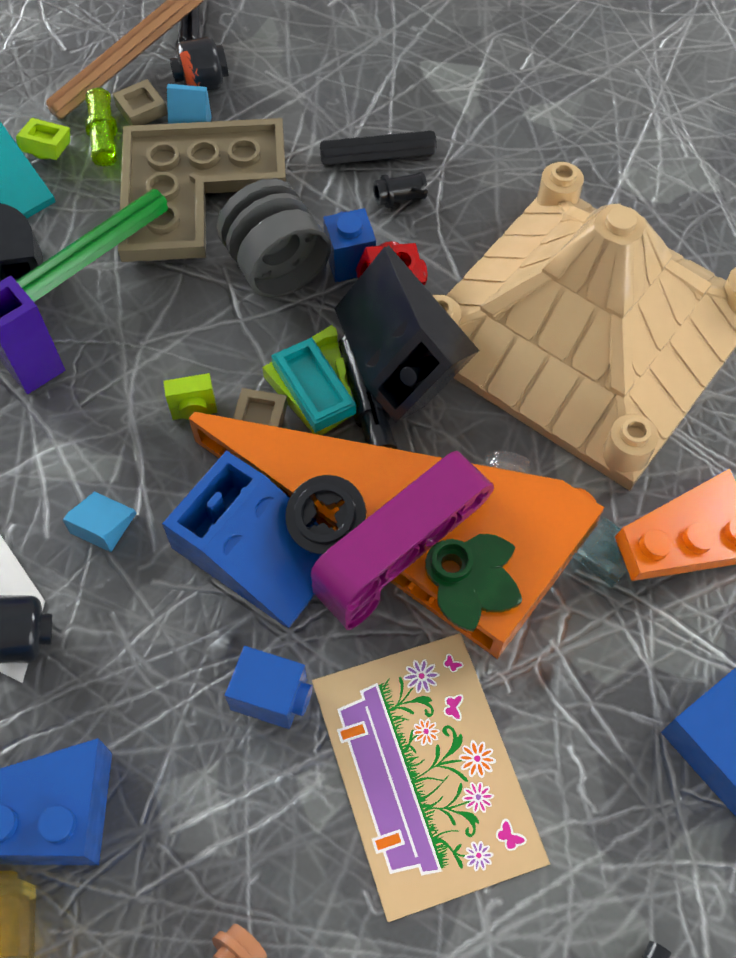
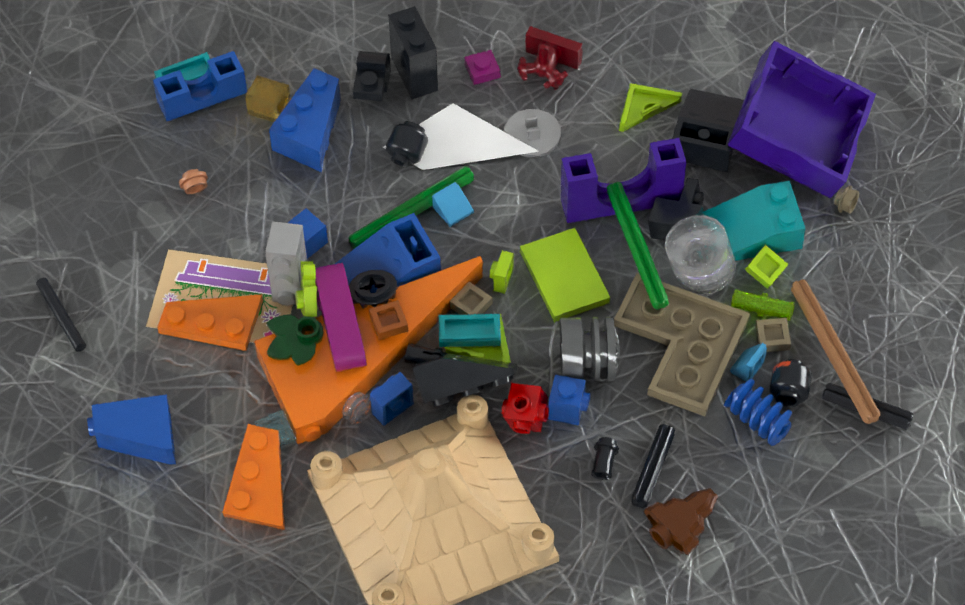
camera: 120 degrees right, 5 degrees down
none -> orange wing [157,294,263,351]
none -> light grey brick [265,221,307,306]
none -> lime plate [295,261,317,317]
none -> green axle [348,166,474,249]
none -> dark orange plate [369,300,408,340]
none -> blue piece [370,372,414,426]
none -> lime tile [520,228,610,322]
none -> reddish brown rock [643,488,718,555]
none -> clear wheel [665,215,736,295]
none -> blue piece [724,379,792,446]

